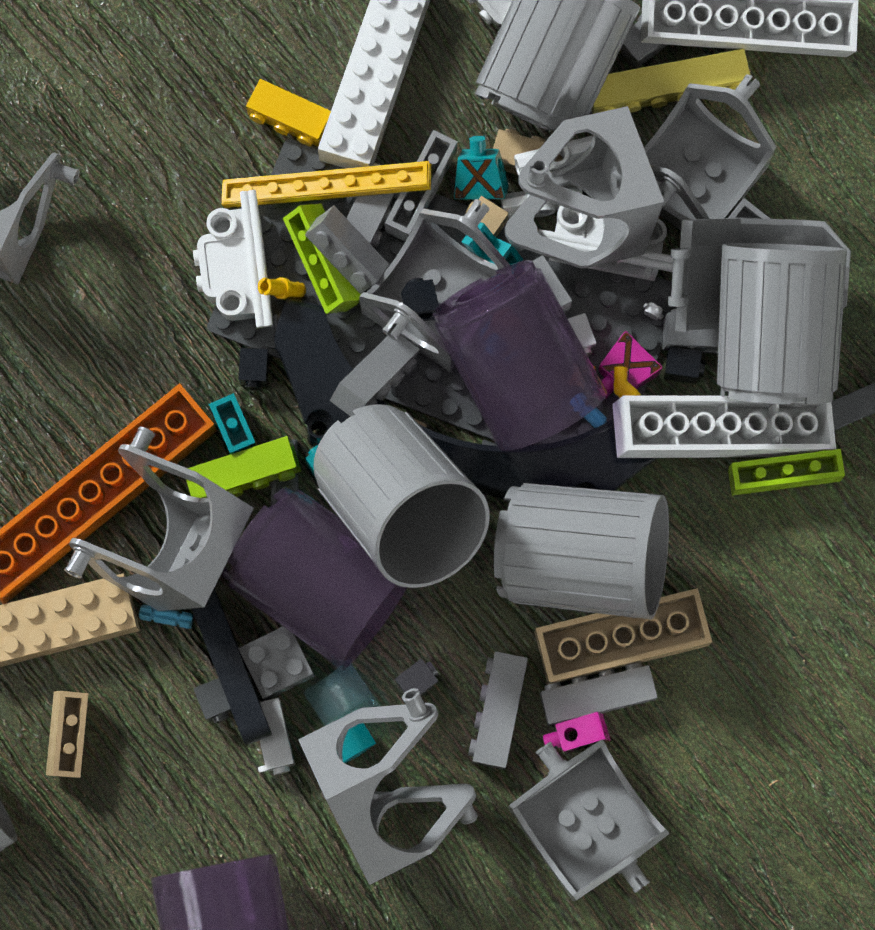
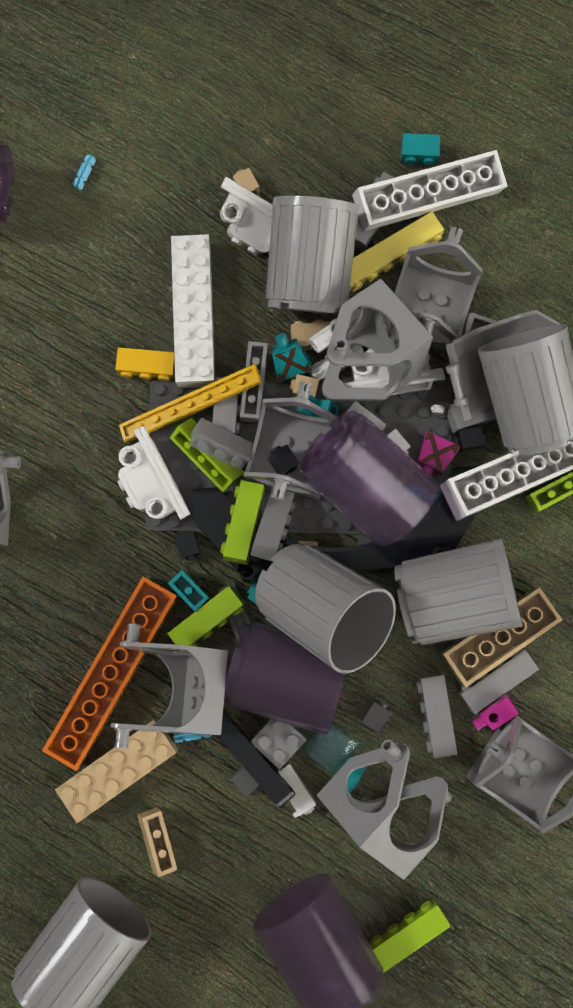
camera: 20 degrees left, 5 degrees up
yellow pin [258,277,306,299] -> none
yellow arm [613,367,641,398] -> none
none -> lime brick [220,480,265,565]

